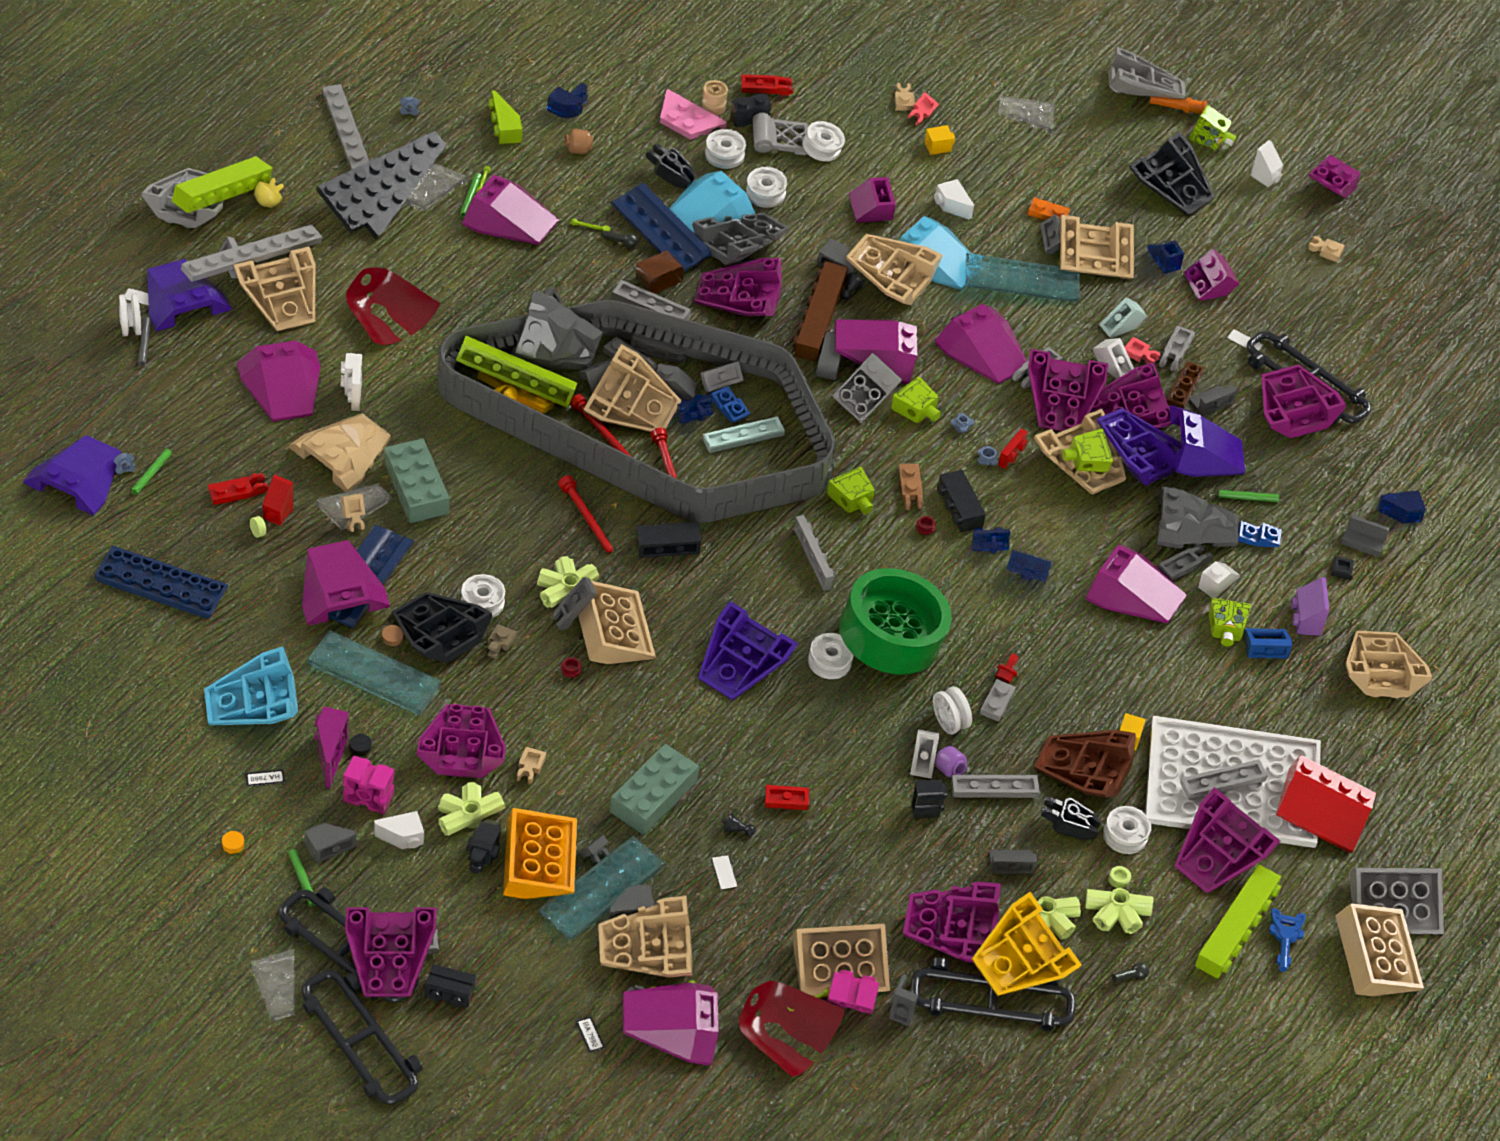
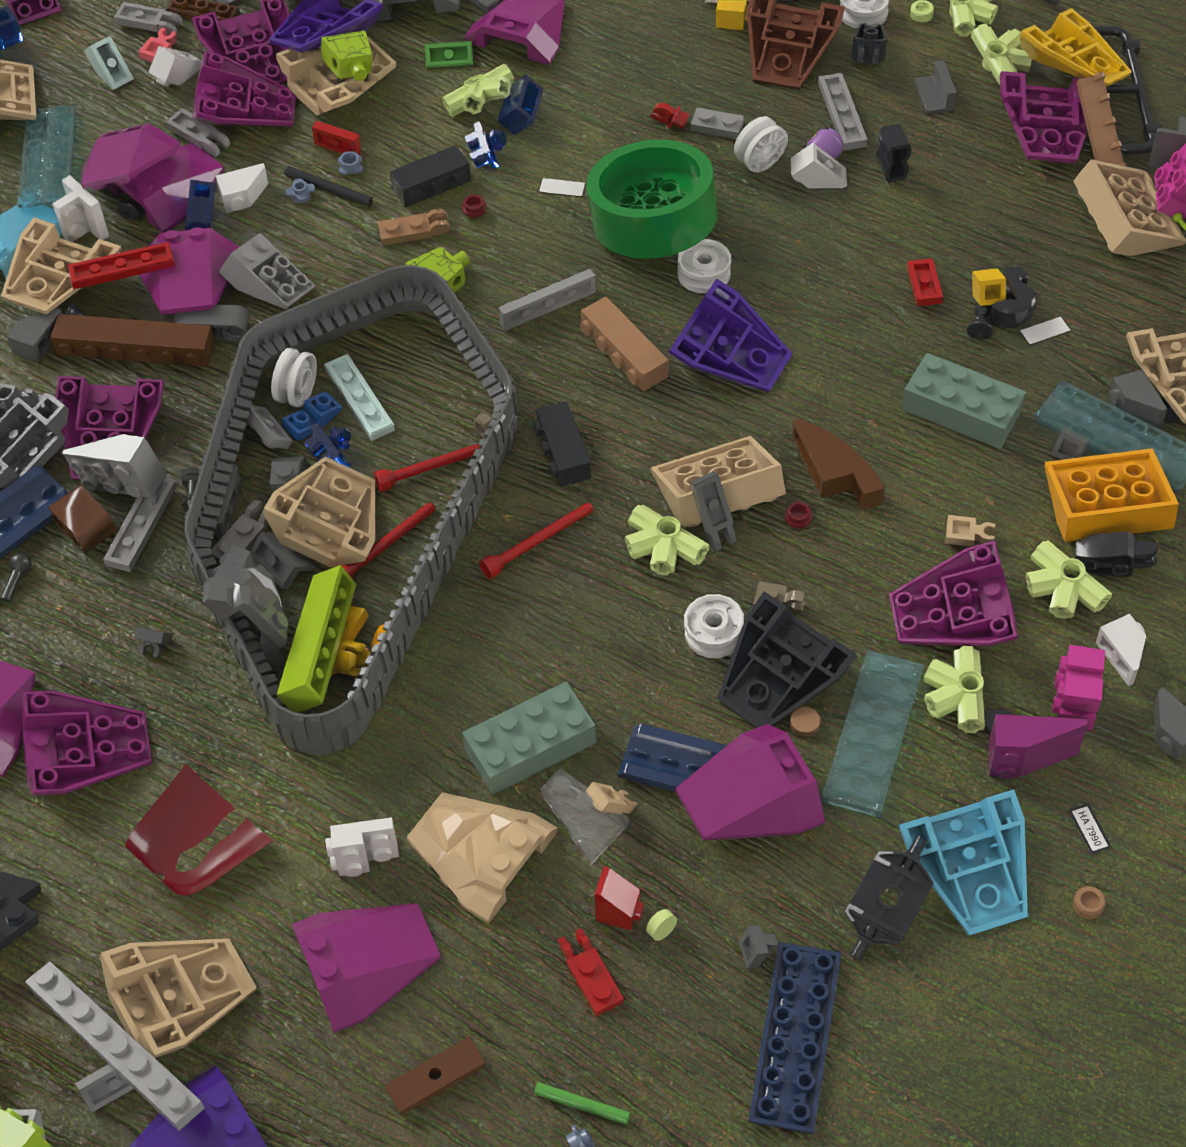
camera: 90 degrees left, 5 degrees up
lime torso [891,376,941,423] -> none
none -> magenta wedge [22,691,152,796]
none -> white bracket [52,175,109,242]
none -> light grey slope [62,434,167,498]
none -> red tile [67,242,175,290]
none -> magenta wedge [81,123,181,190]
none -> clear blue slope [184,179,215,231]
none -> white slope [216,163,268,213]
none -> white wheel [271,348,317,407]
none -> black bar [284,166,373,207]
none -> reddish brown tile [384,1037,486,1116]
none -> bright green slope [425,41,473,68]
none -> yellowish green piece [442,64,514,117]
none -> white sticker [539,178,585,196]
none -> medium nougat brick [580,296,669,392]
none -> dark grey tile [739,925,778,969]
none -> reddish brown slope [792,419,885,510]
none -> black plate [844,835,934,962]
none -> yellowish green piece [923,646,985,733]
none -> yellow brick [972,268,1006,306]
none -> black animal [990,266,1036,327]
none -> medium nougat tile [1073,886,1106,919]
none -> medium nougat hinge [1076,72,1127,167]

